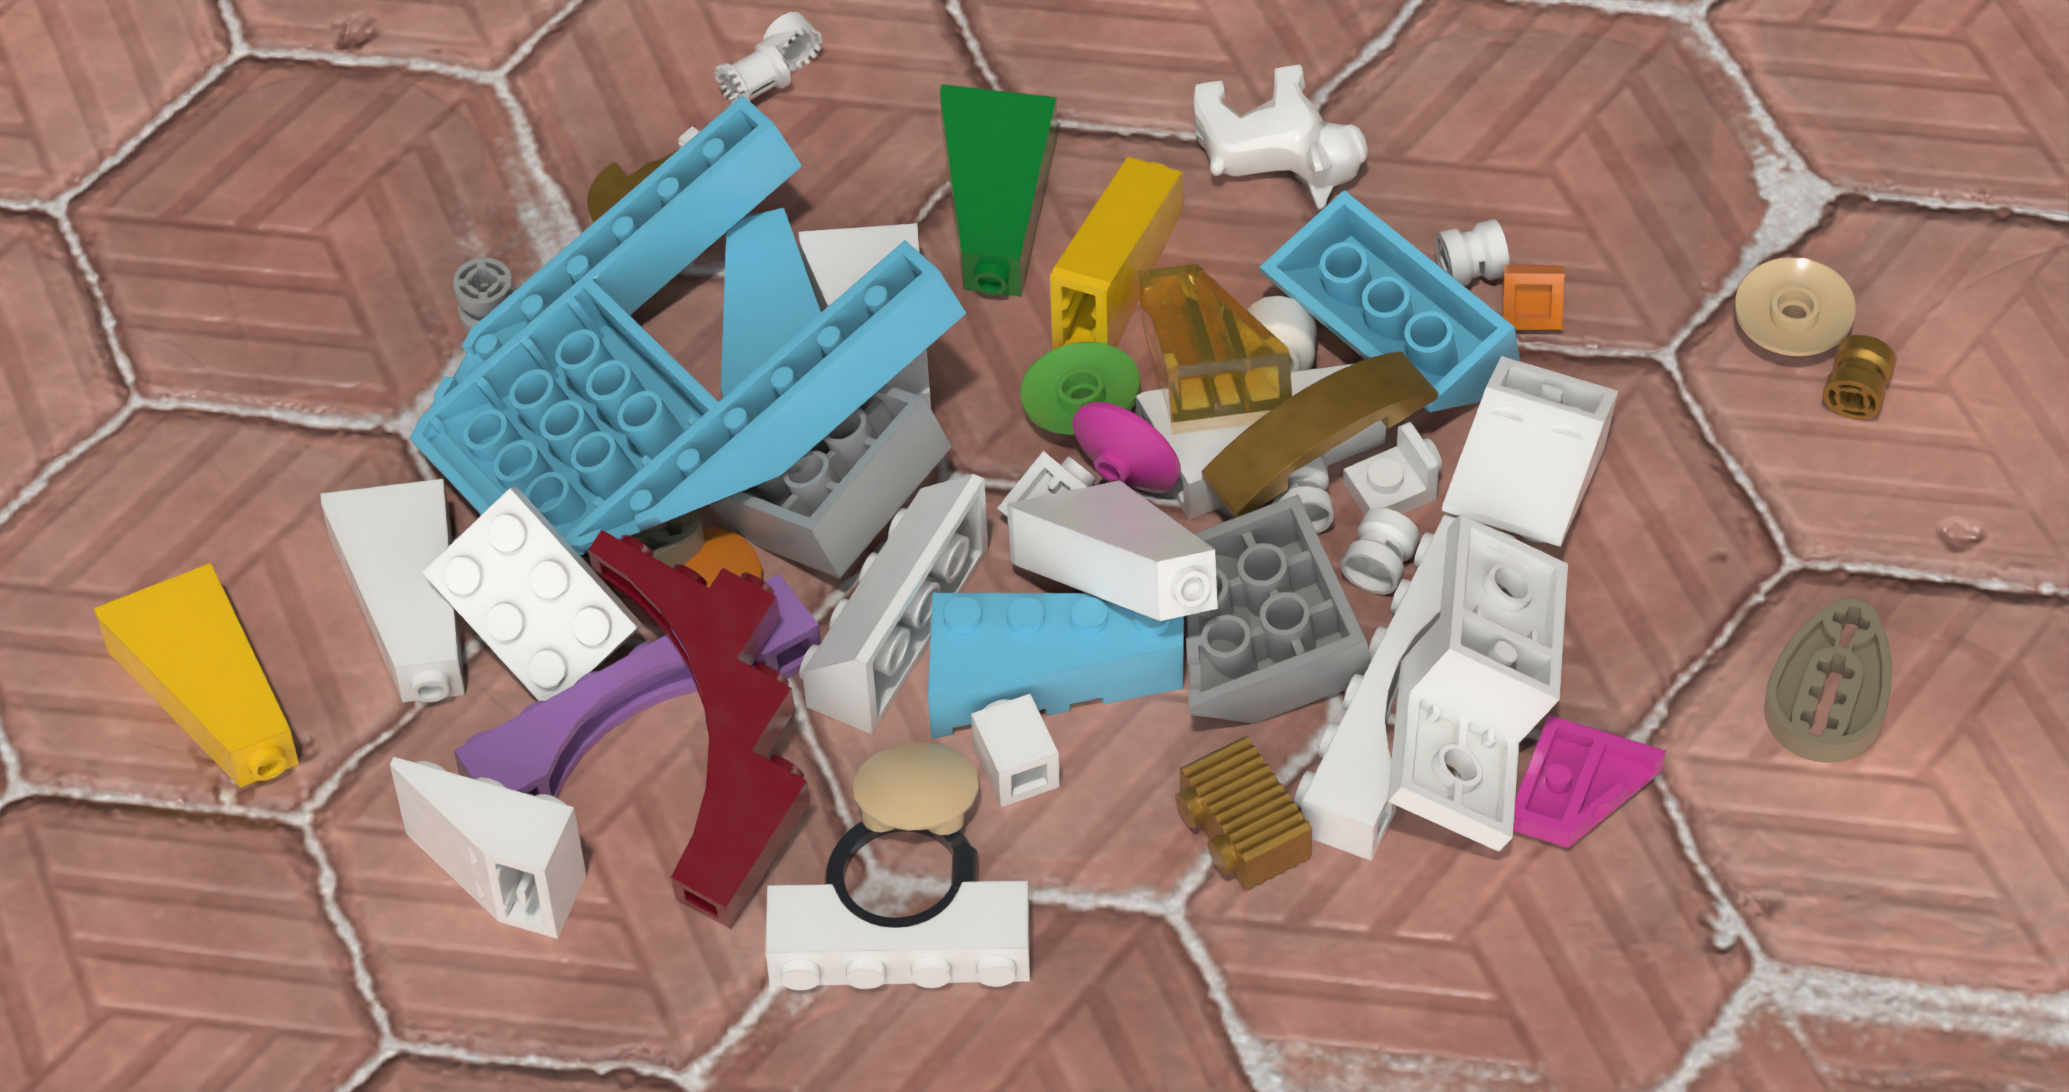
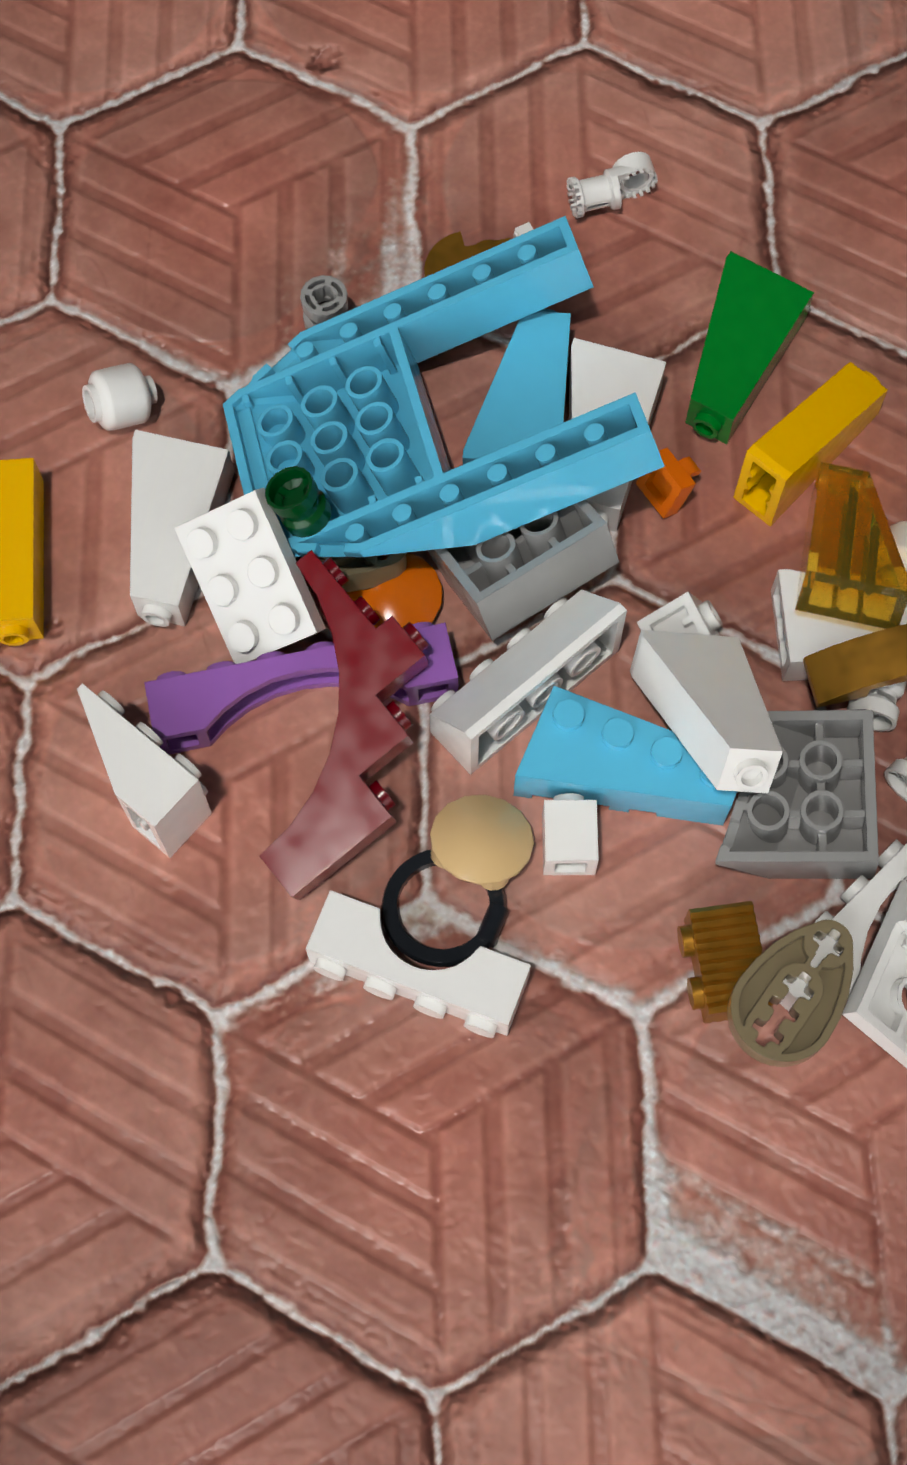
camera: 20 degrees right, 15 degrees up
bright green dish [1020,342,1141,435] -> none
dark pink dish [1072,401,1181,493] -> none
none -> white head [82,363,158,431]
none -> dark green wheel [265,466,332,538]
none -> orange tile [636,447,701,519]
none -> dark tan piece [727,920,854,1067]

